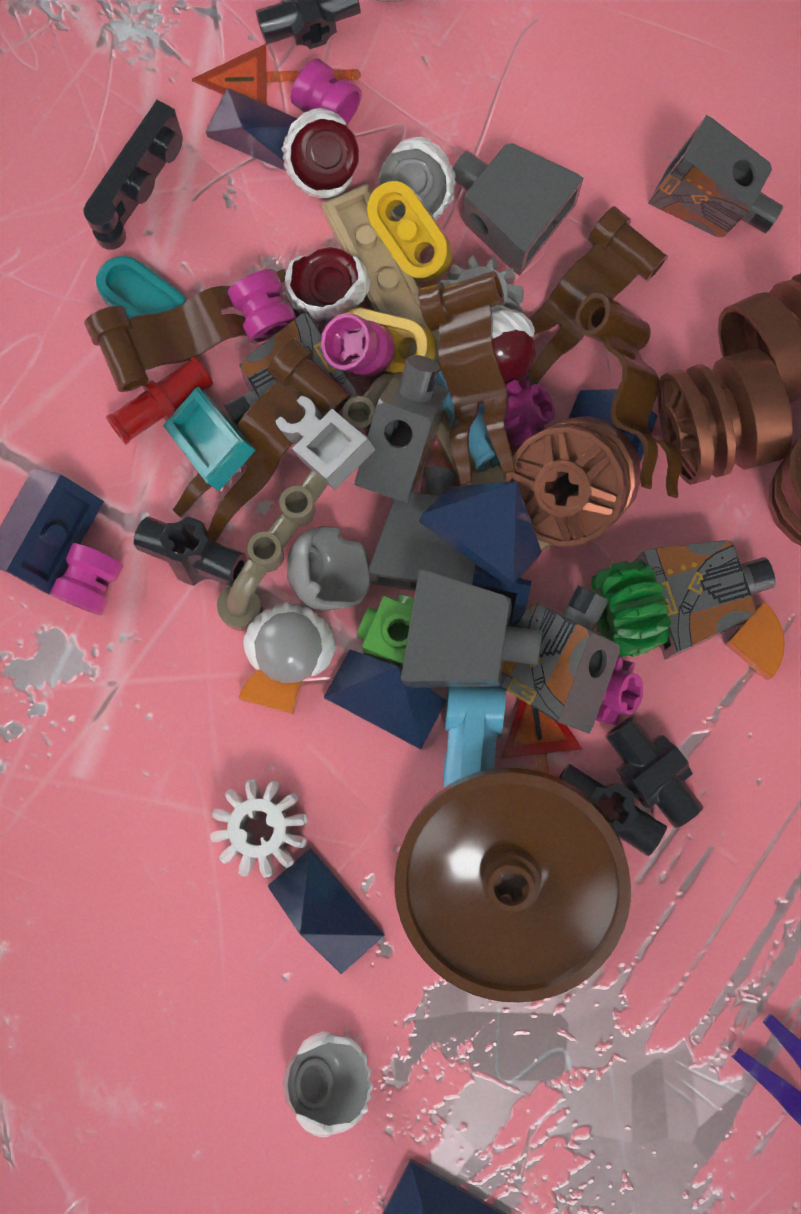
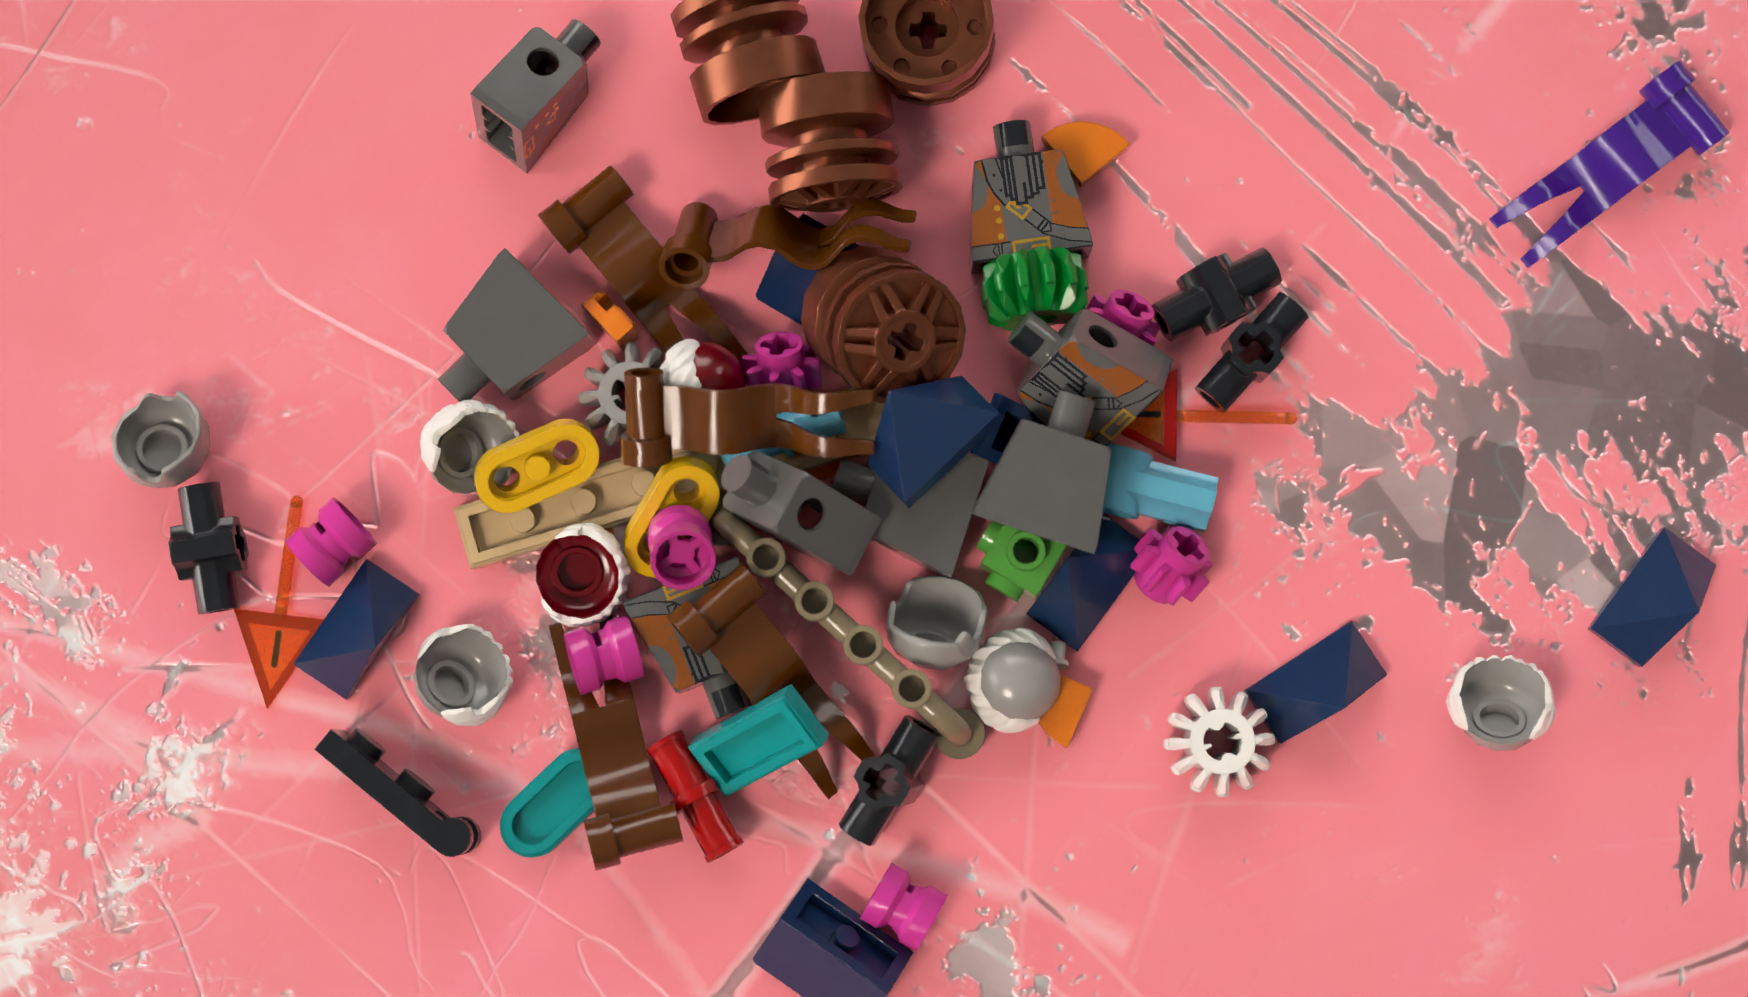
camera: 75 degrees left, 5 degrees up
light grey plate [276,396,375,490] -> none
dark red hair [281,108,359,199] -> none
reddish brown dish [395,767,631,1003] -> none
none -> light grey hair [413,624,513,726]
none -> orange tile [582,291,640,352]
none -> white piece [1050,641,1069,670]
none -> dark pink gear [1130,525,1213,606]

